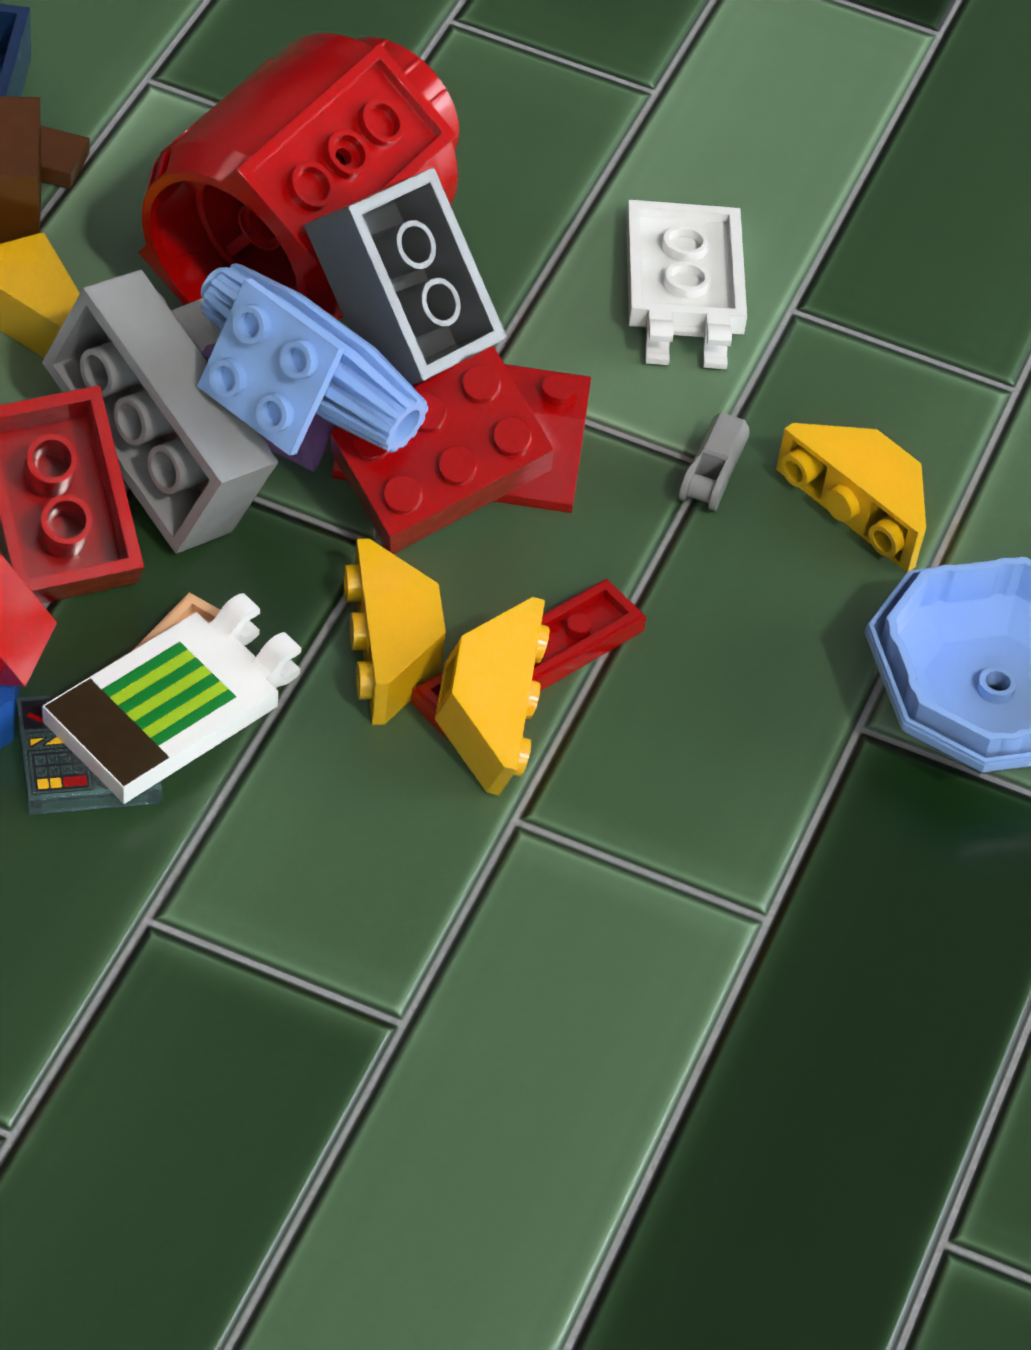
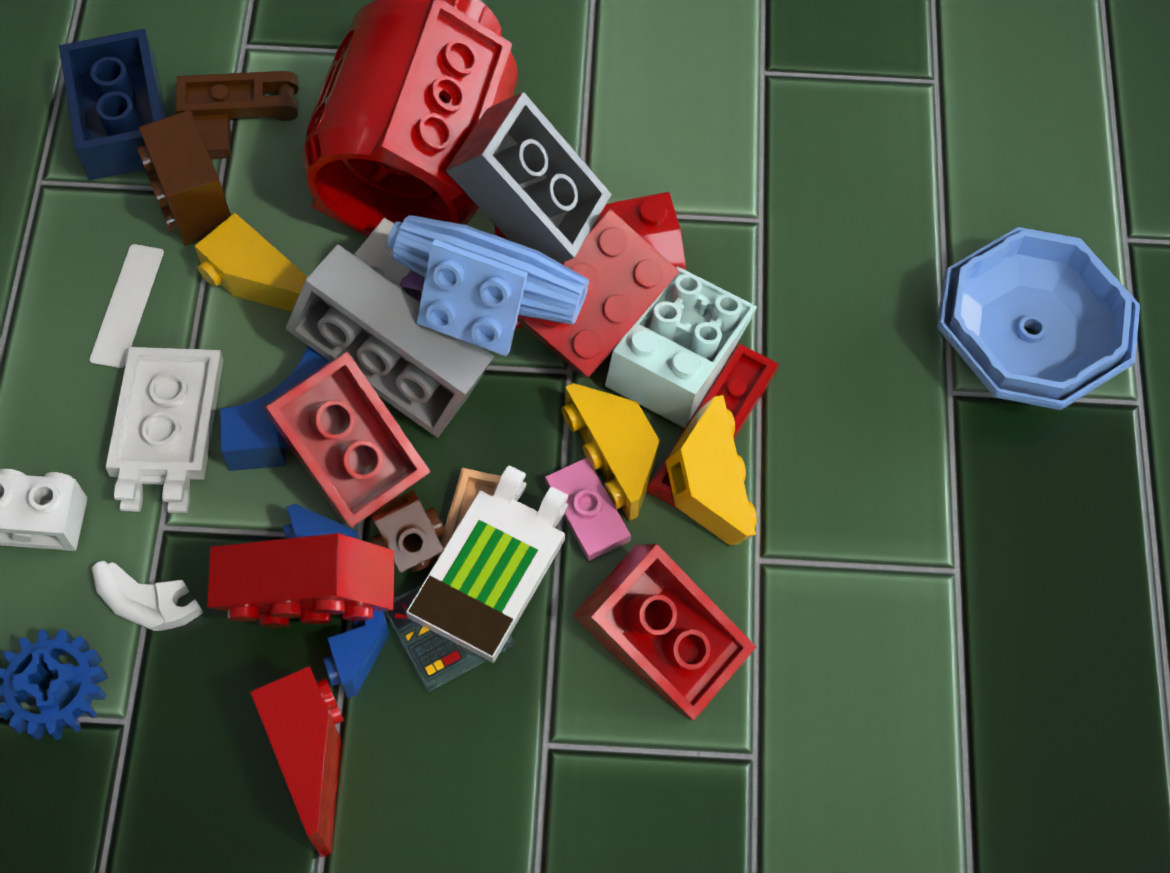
camera: 15 degrees left, 15 degrees up
white tile [626,200,747,369] -> none
light grey bar [679,412,750,512] -> none
yellow slope [776,423,926,572] -> none
none -> reddish brown plate [176,71,298,121]
none -> brick [371,490,446,573]
none -> bright pink plate [545,458,631,562]
none -> red slope [572,544,756,721]
none -> light aqua slope [605,266,757,428]

